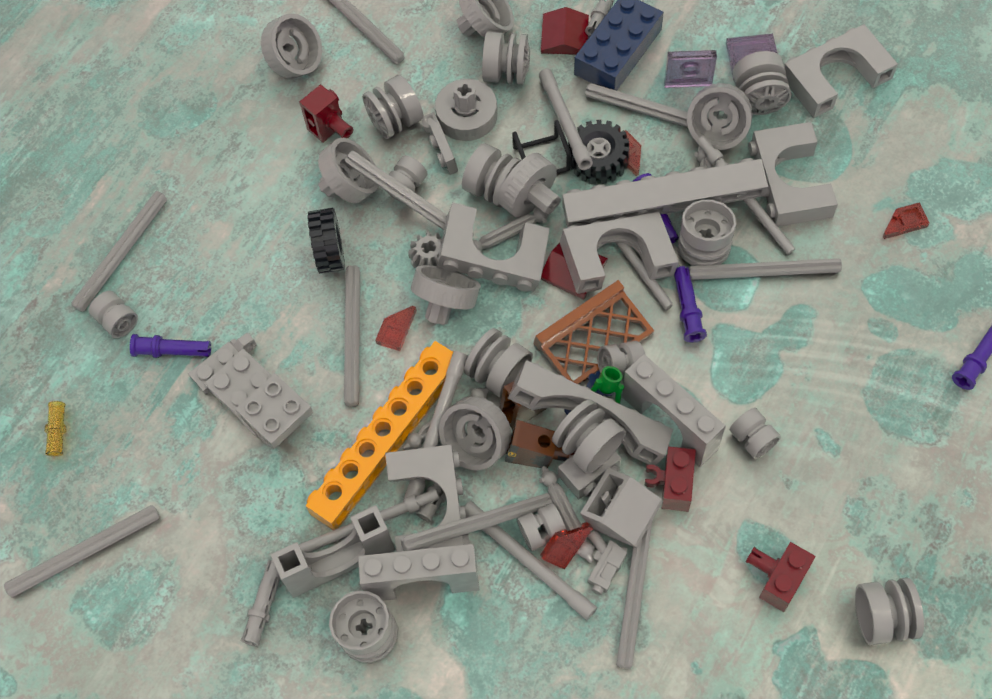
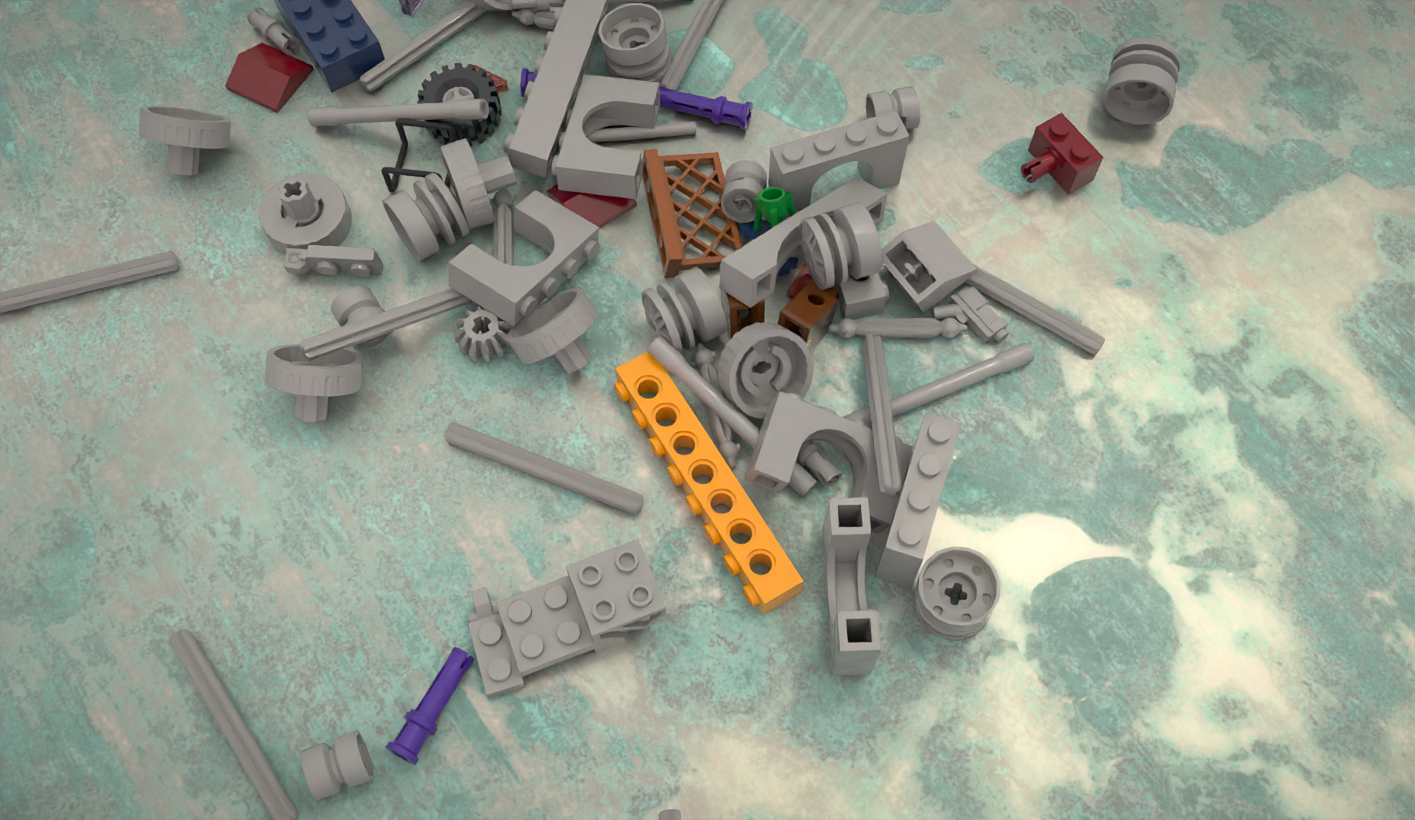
camera: 70 degrees left, 0 degrees up
light grey pin [241,560,280,646] -> none
light grey piece [261,14,322,79] -> none
dark red brick [299,84,354,143] -> none
light grey bar [299,489,440,553] -> none
black wheel [307,207,345,274] -> none
light grey wheel [362,75,424,139] -> none
clear red tile [375,306,417,351] -> none
light grey wheel [482,31,530,85] -> none
light grey wheel [517,503,567,551] -> none
clear red tile [540,522,593,570] -> none
dark red brick [644,446,696,512] -> none

